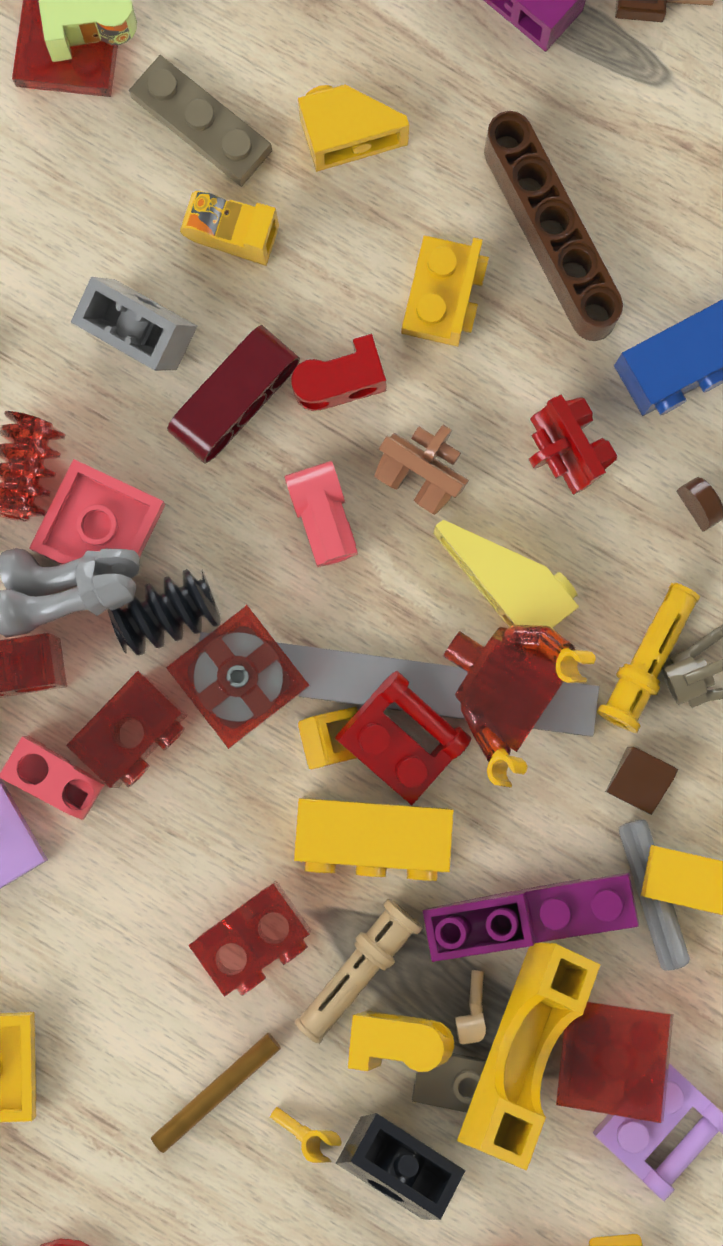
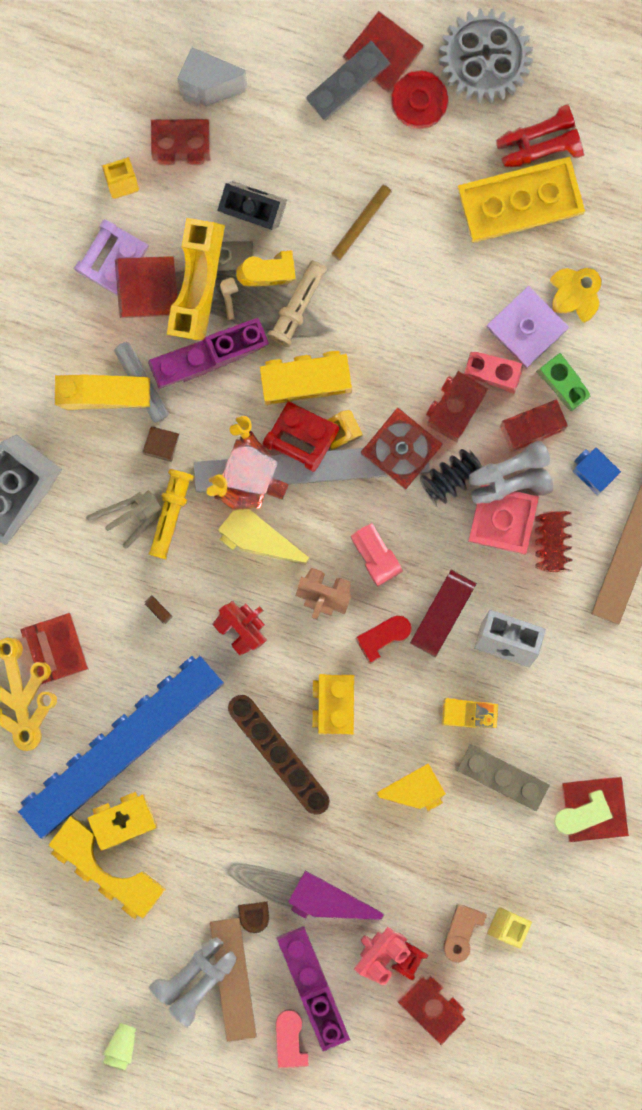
camera: 165 degrees right, 0 degrees up
clear red brick [188,880,311,997] -> none
yellow hand [270,1107,342,1163] -> none

